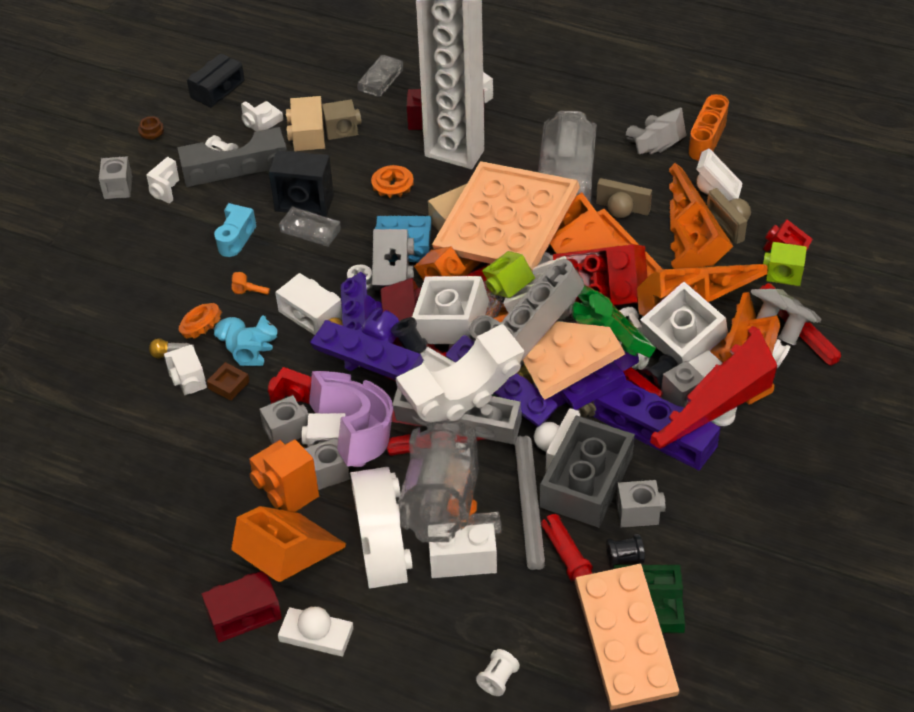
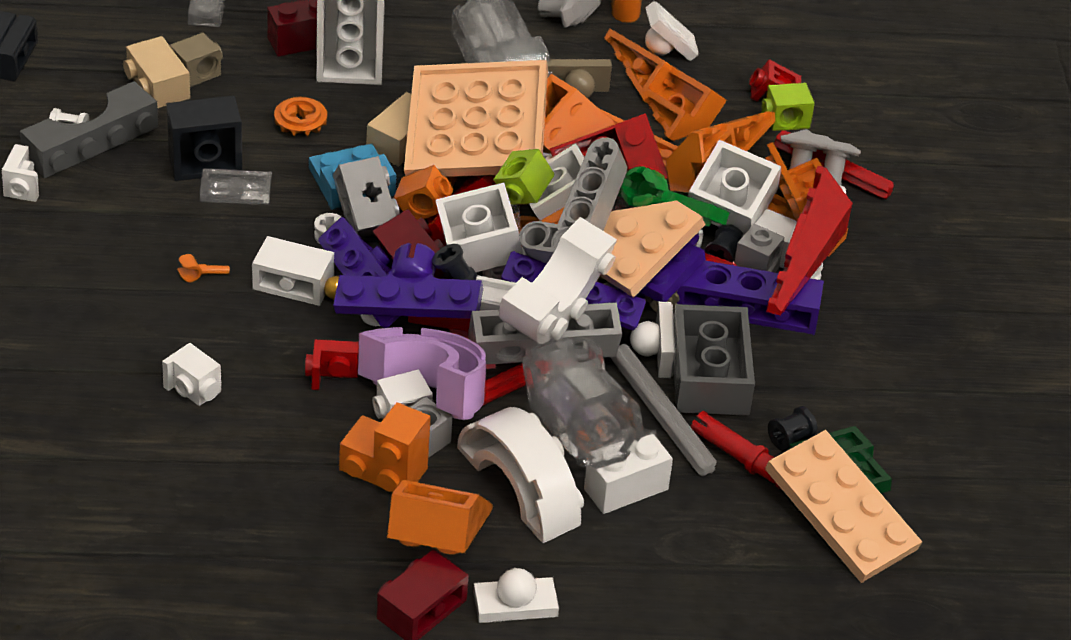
camera: 30 degrees left, 5 degrees down
pearl gold piece [149,338,195,359] -> none
orange gear [179,303,222,339] -> none
reddish brown plate [206,362,250,401] -> none
medium azure leg [214,203,256,257] -> none
medium azure animal [214,315,278,366] -> none
white bracket [241,101,283,131] -> none
light grey brick [259,395,309,444] -> none
white bush [476,649,520,696] -> none
light grey brick [616,480,665,528] -> none
dark tan tile [707,188,751,244] -> none

